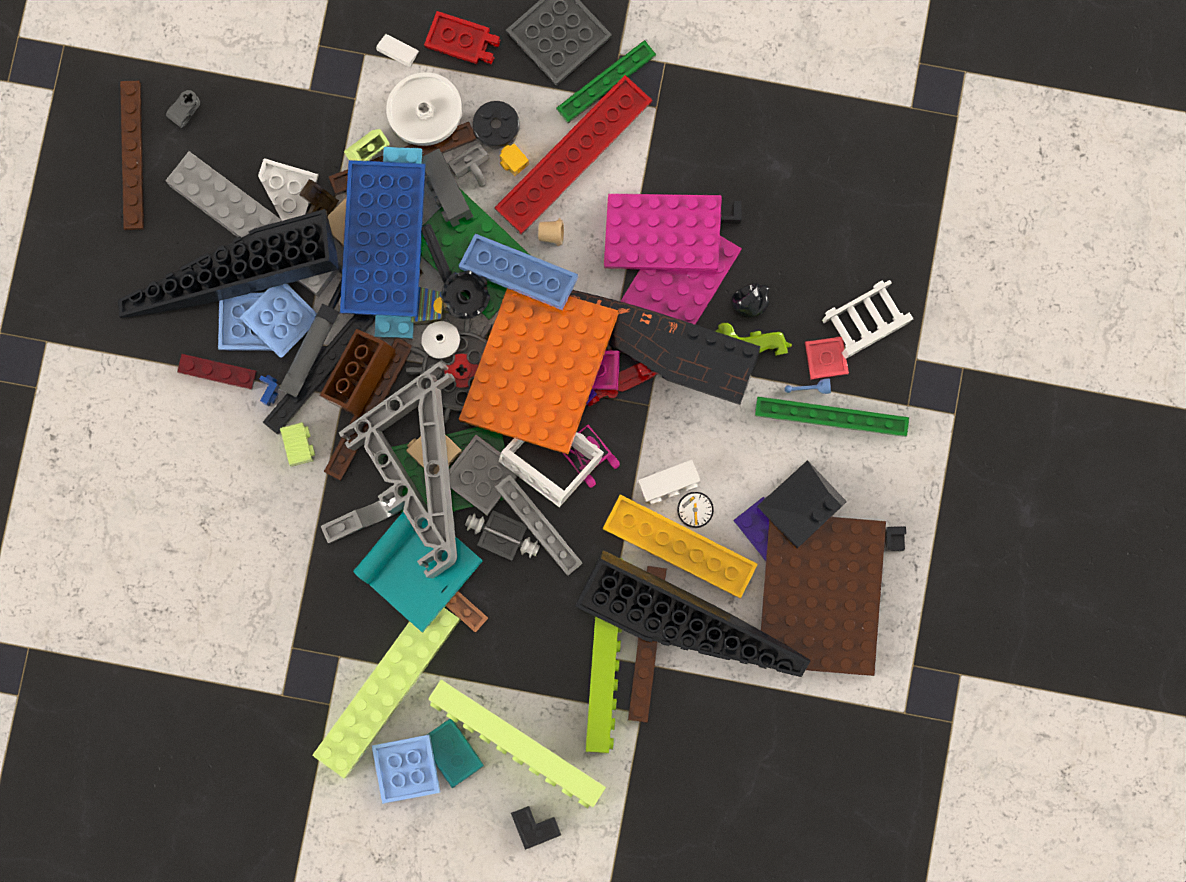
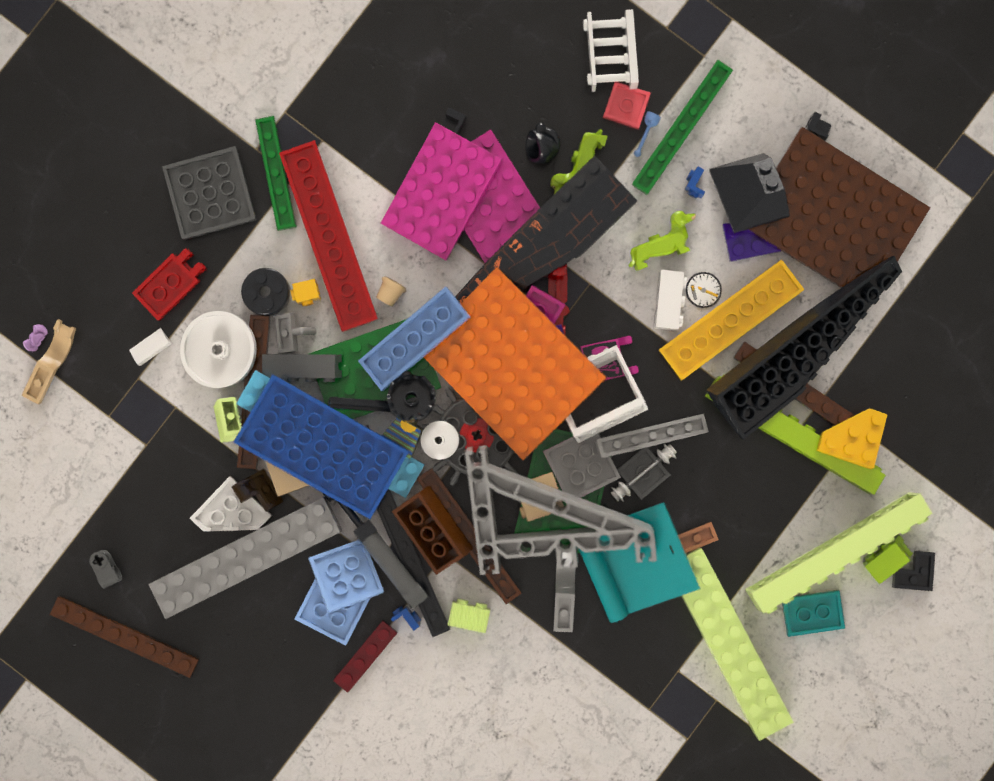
camera: 60 degrees left, 5 degrees up
black wedge [118,209,339,318] -> none
light blue plate [372,734,441,804] -> none
none -> lime animal [628,211,696,271]
none -> blue bracket [684,166,705,199]
none -> yellow plate [817,408,887,469]
none -> lime hinge [863,534,913,584]

